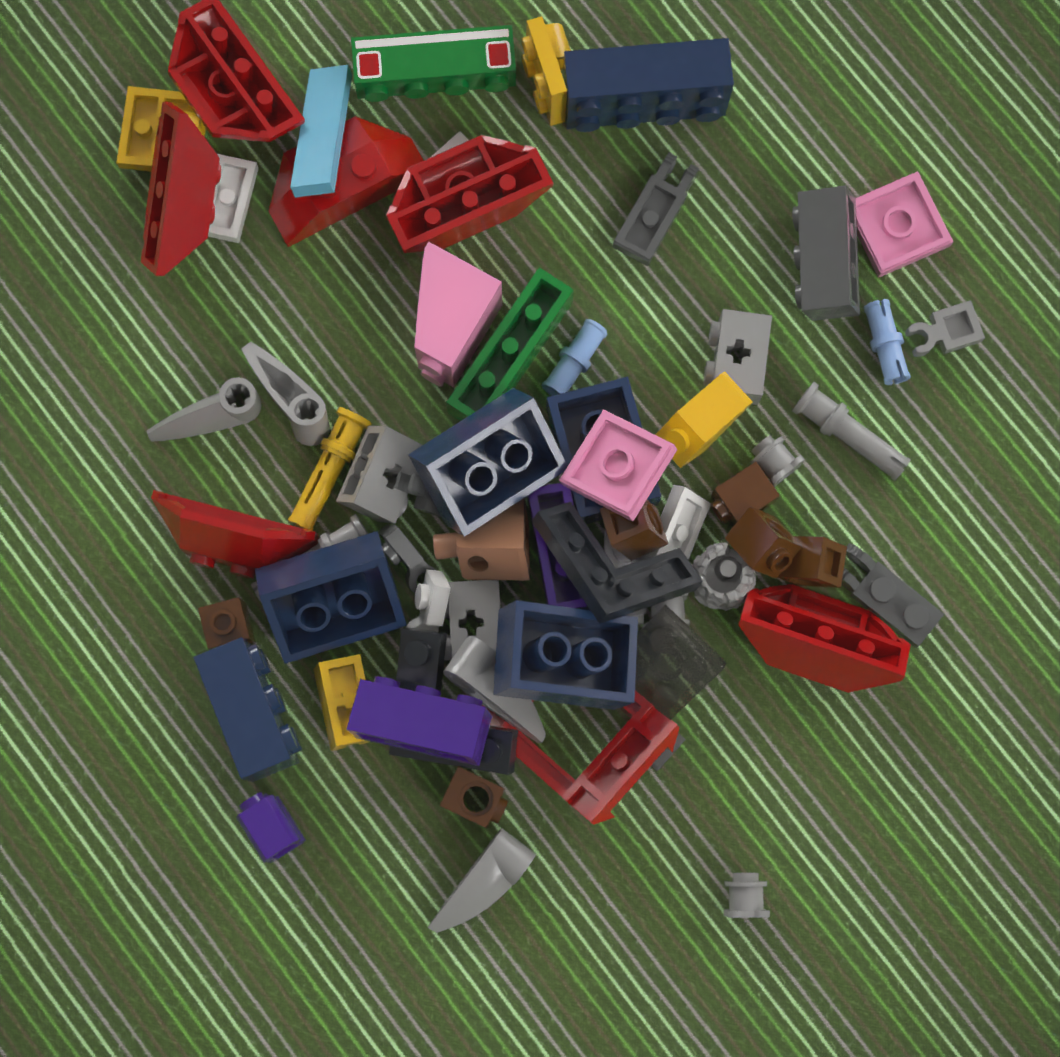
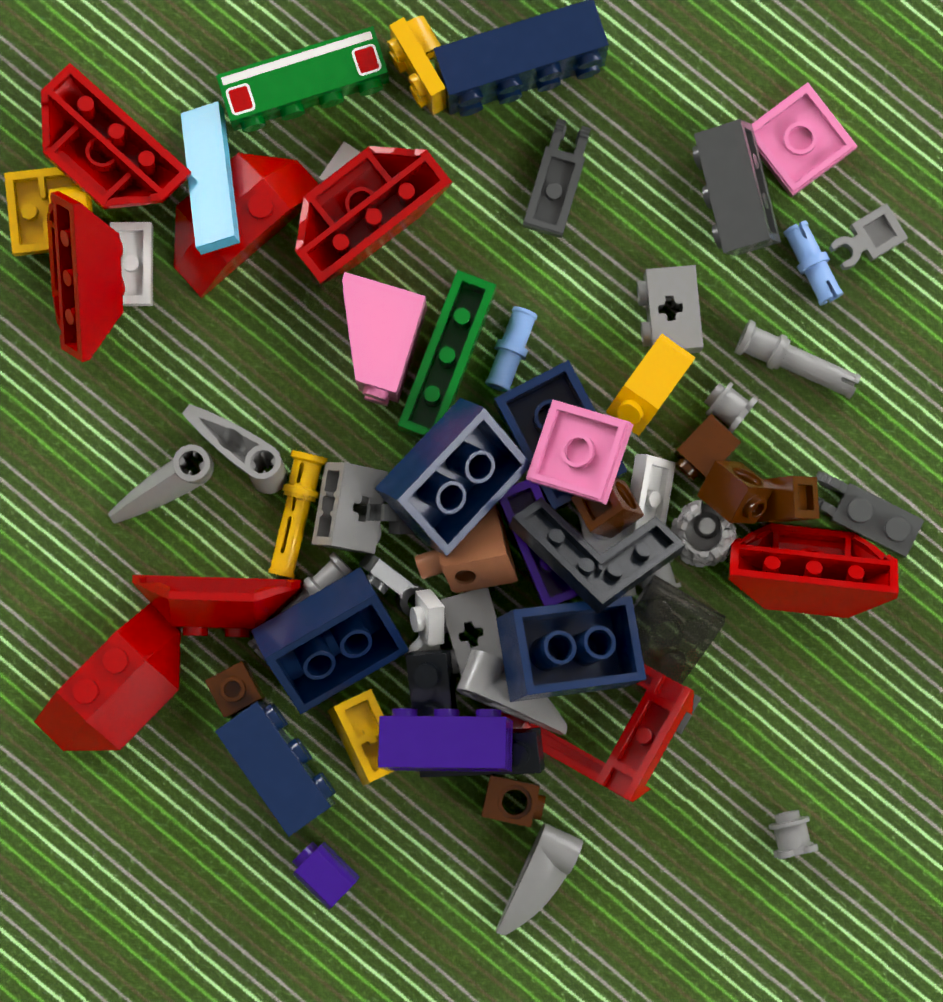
camera: 10 degrees left, 5 degrees up
none -> red wedge [34,603,181,751]

